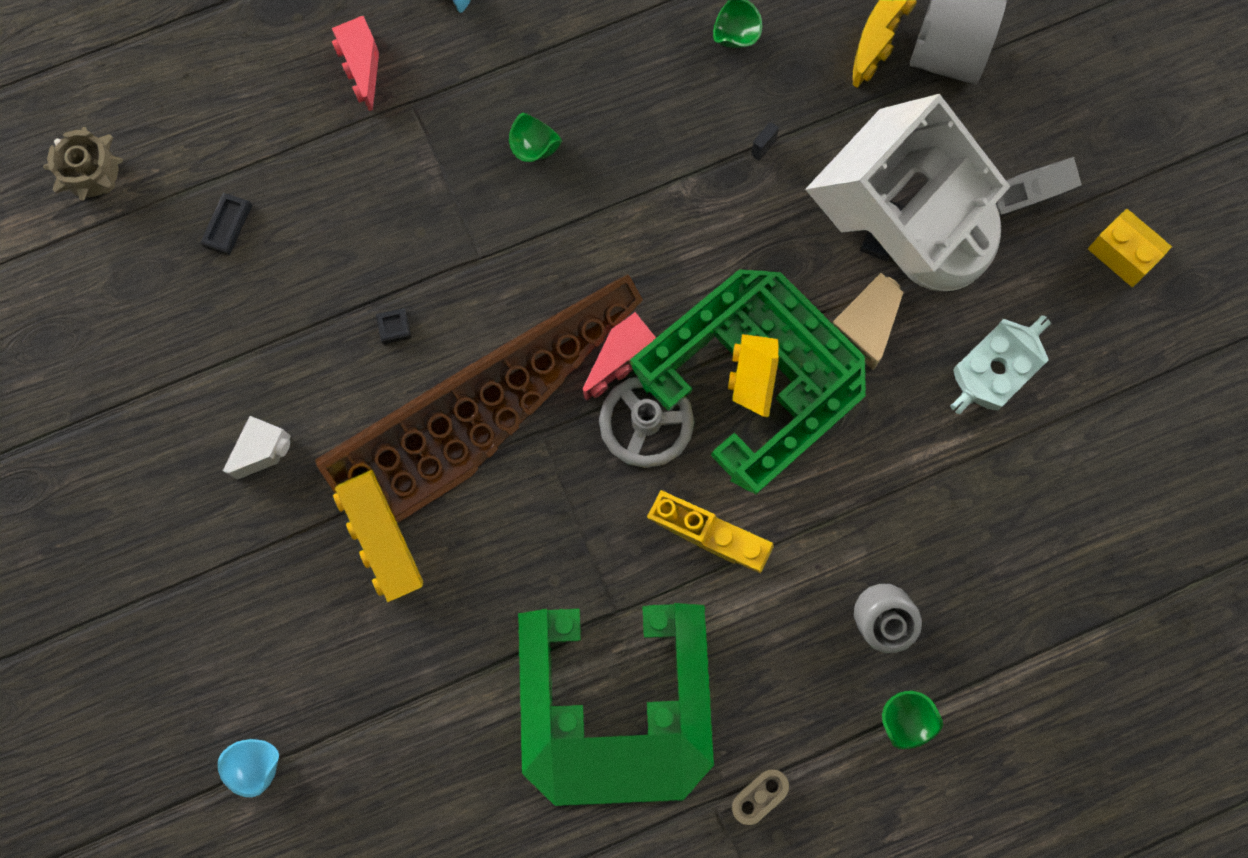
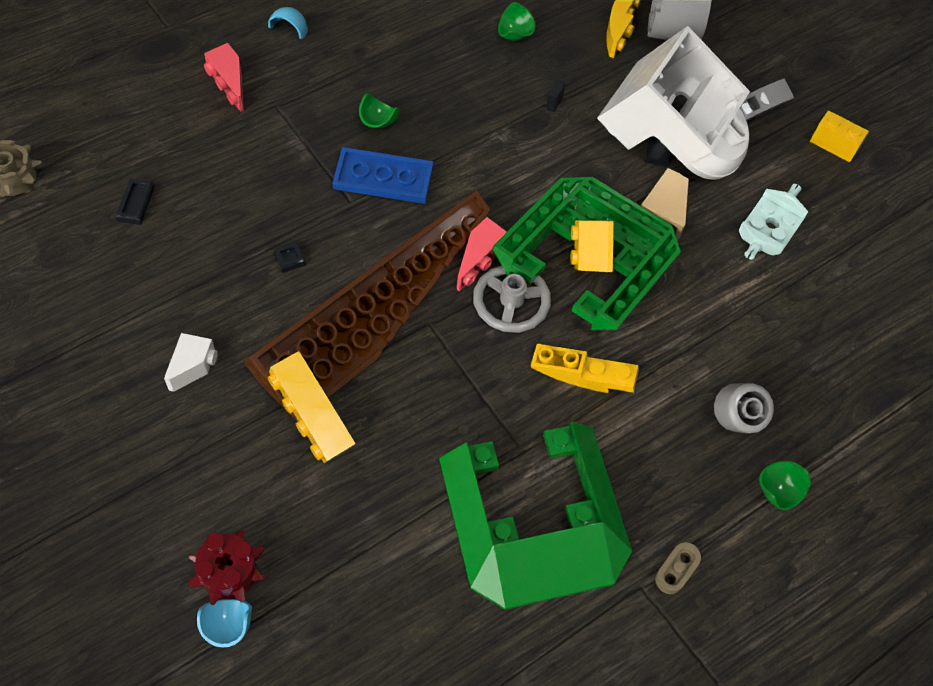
camera: 20 degrees left, 15 degrees down
none -> dark red brick [188,530,265,605]
none -> blue plate [332,147,433,204]

